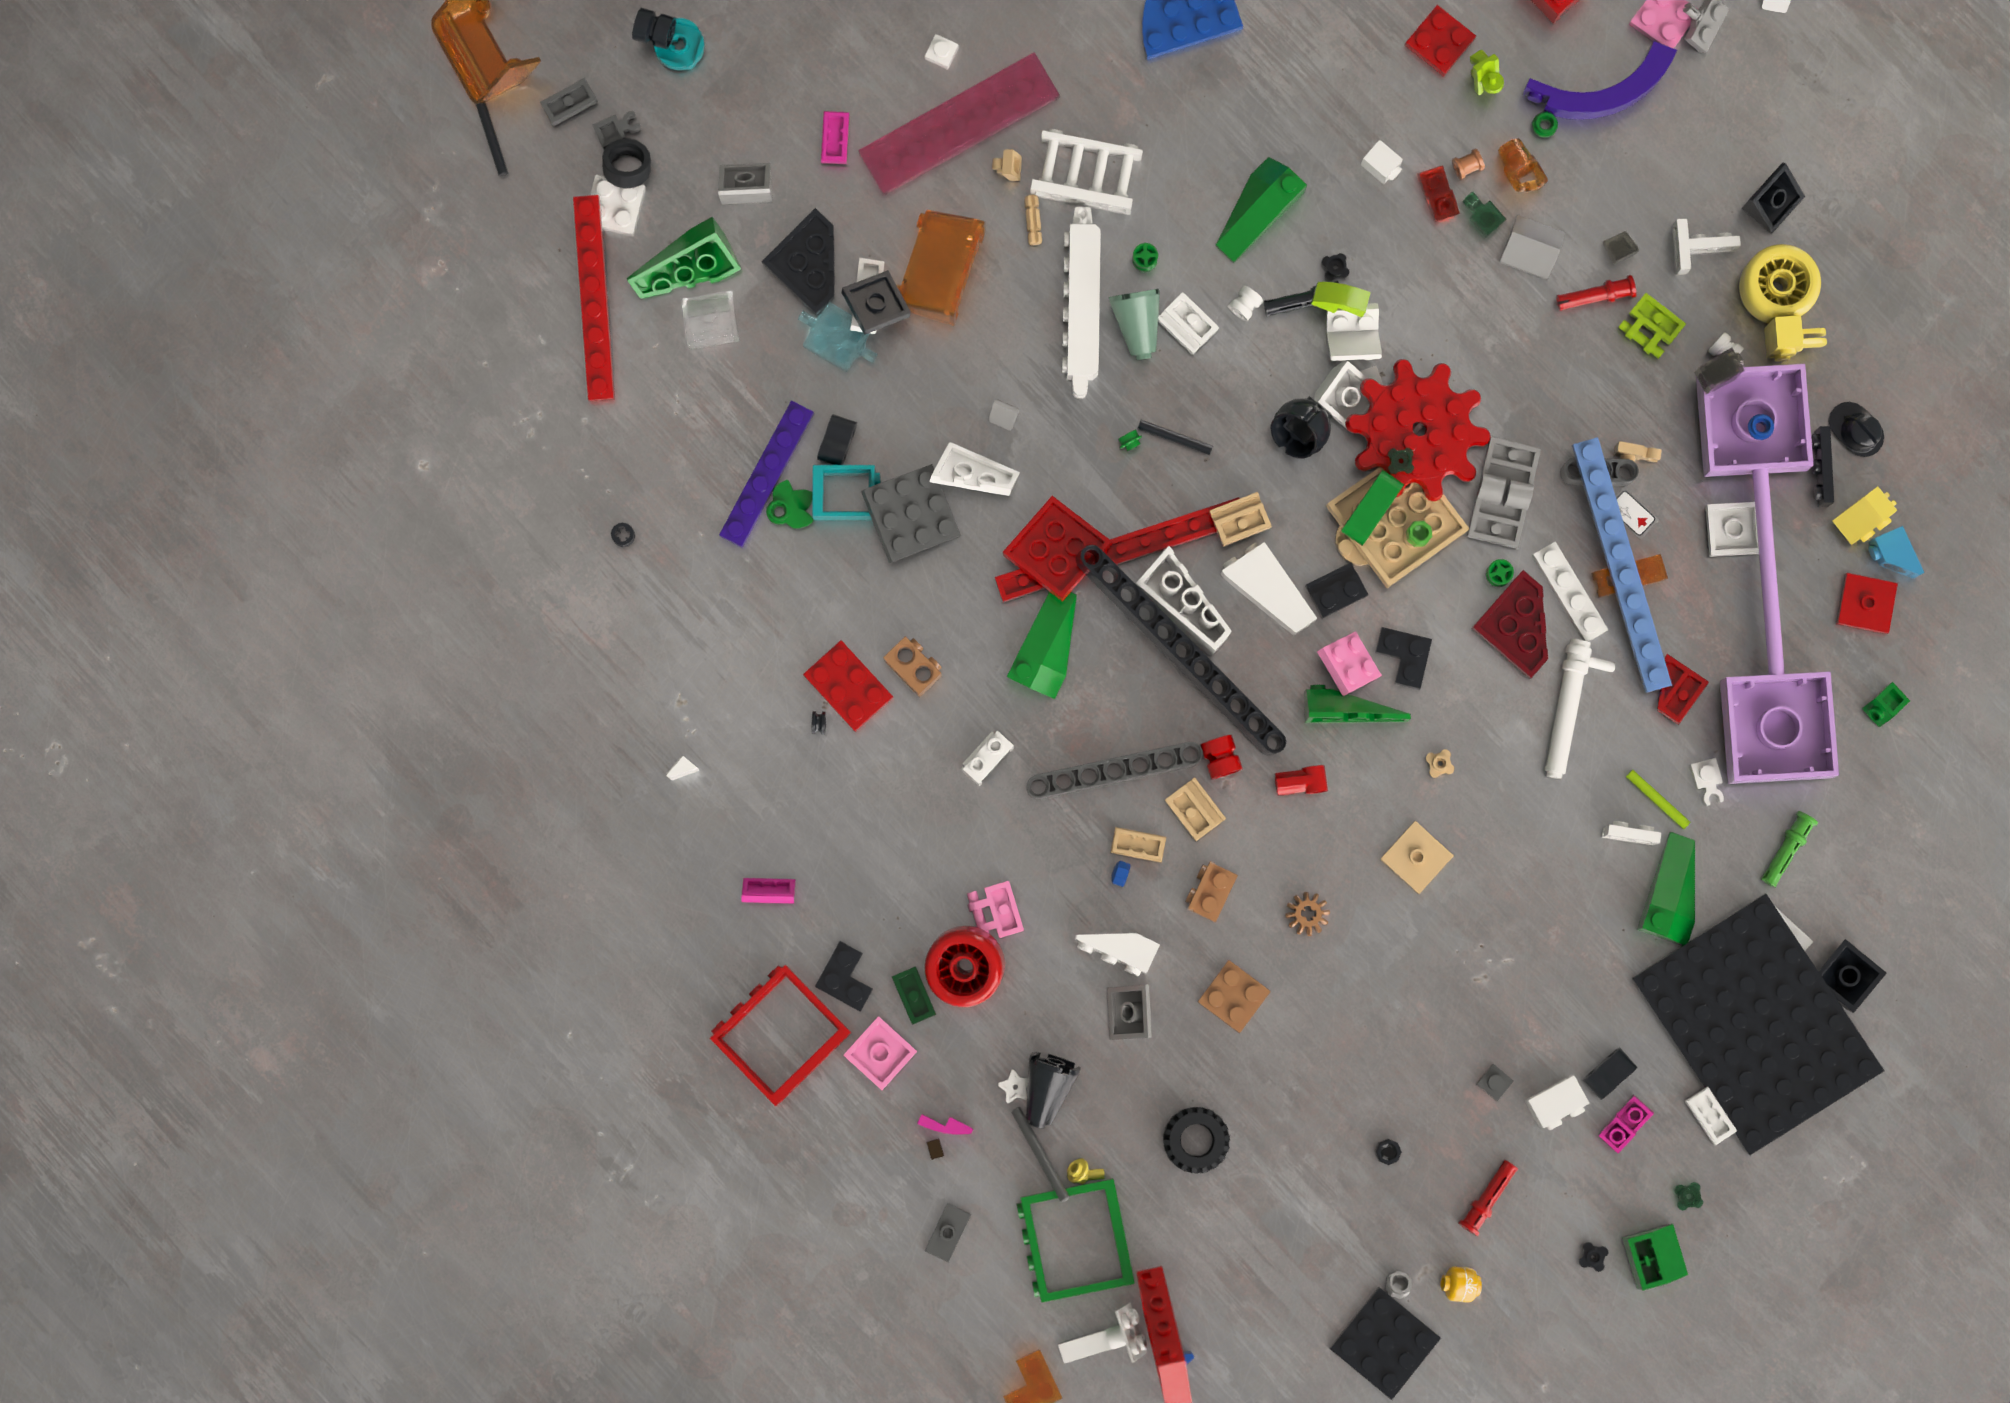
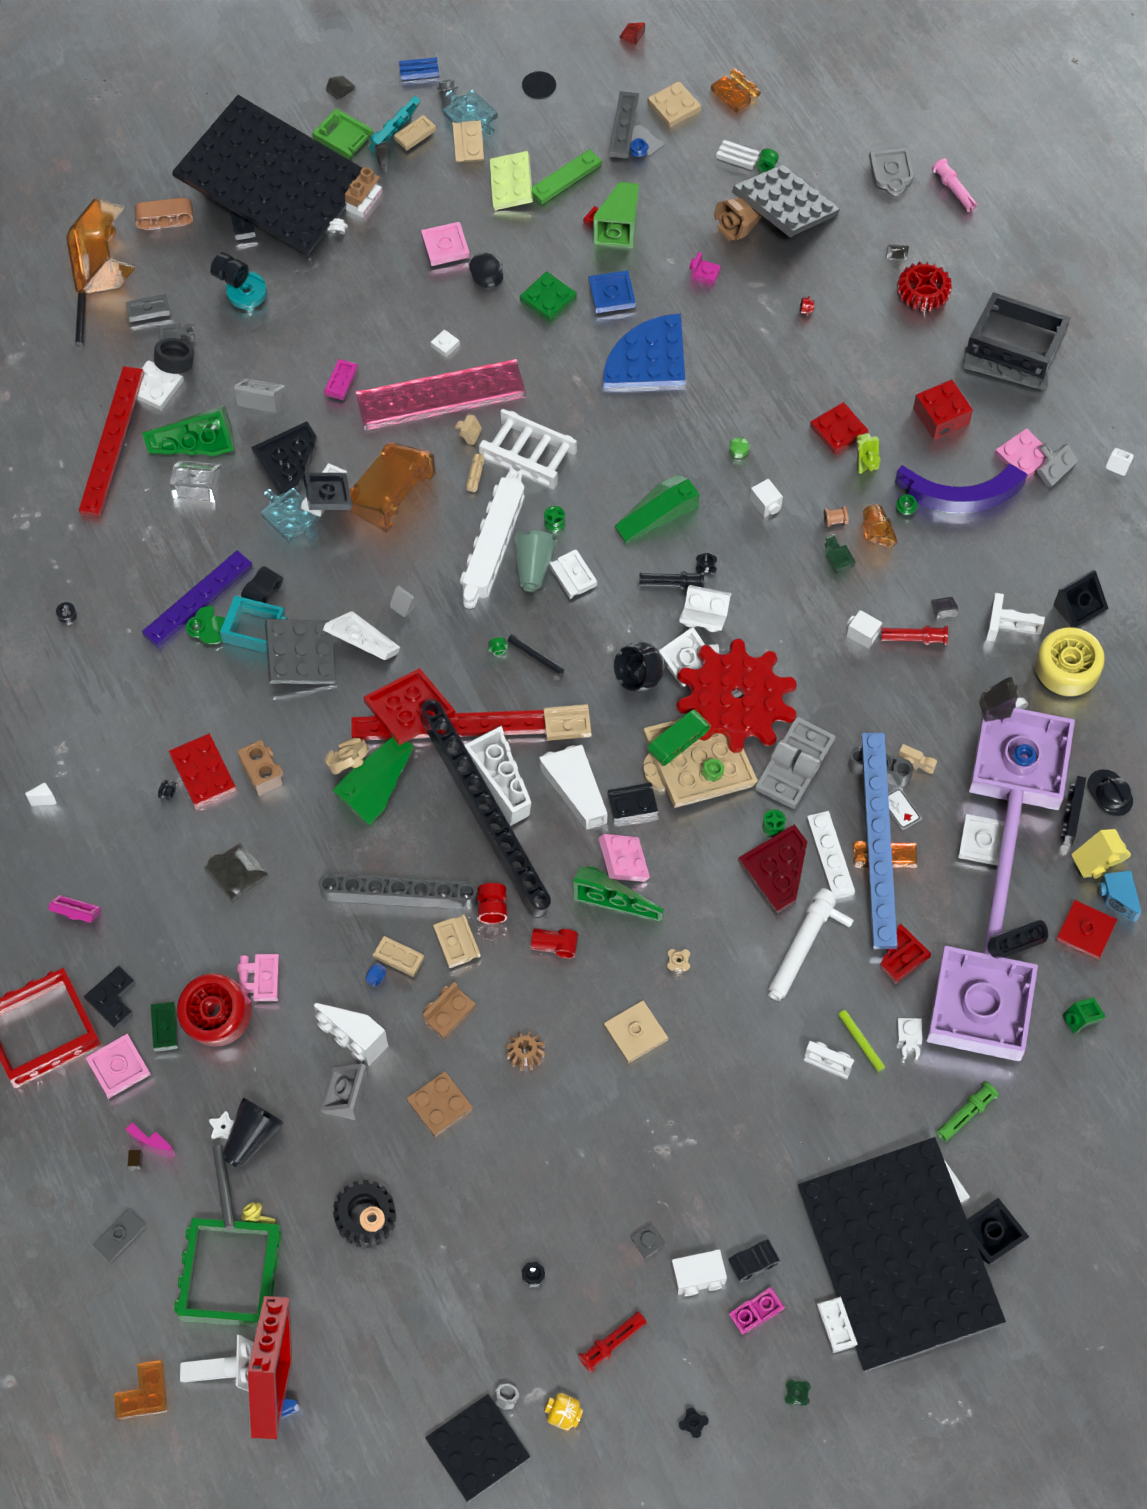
camera: 15 degrees right, 20 degrees down
white window [960,731,1014,786] -> none
white wheel [1228,285,1263,321] -> none
lime slope [1311,282,1371,317] -> none
black plate [1375,627,1432,690] -> none
clear green plate [1388,448,1414,474] -> none
clear red slope [1417,165,1460,222] -> none
light grey slope [1500,215,1565,280] -> none
lime plate [1618,293,1686,359] -> none
green slope [1622,1223,1688,1291] -> none
green wedge [1637,832,1695,946] -> none
light yellow brick [1764,316,1827,362] -> none
none -> clear smoke slope [204,843,269,903]
none -> tan plate [324,738,369,774]
none -> light nougat plate [360,1207,385,1232]
none -> bright green tile [729,437,749,459]
none -> white brick [846,610,882,649]
none -> black plate [987,920,1048,959]

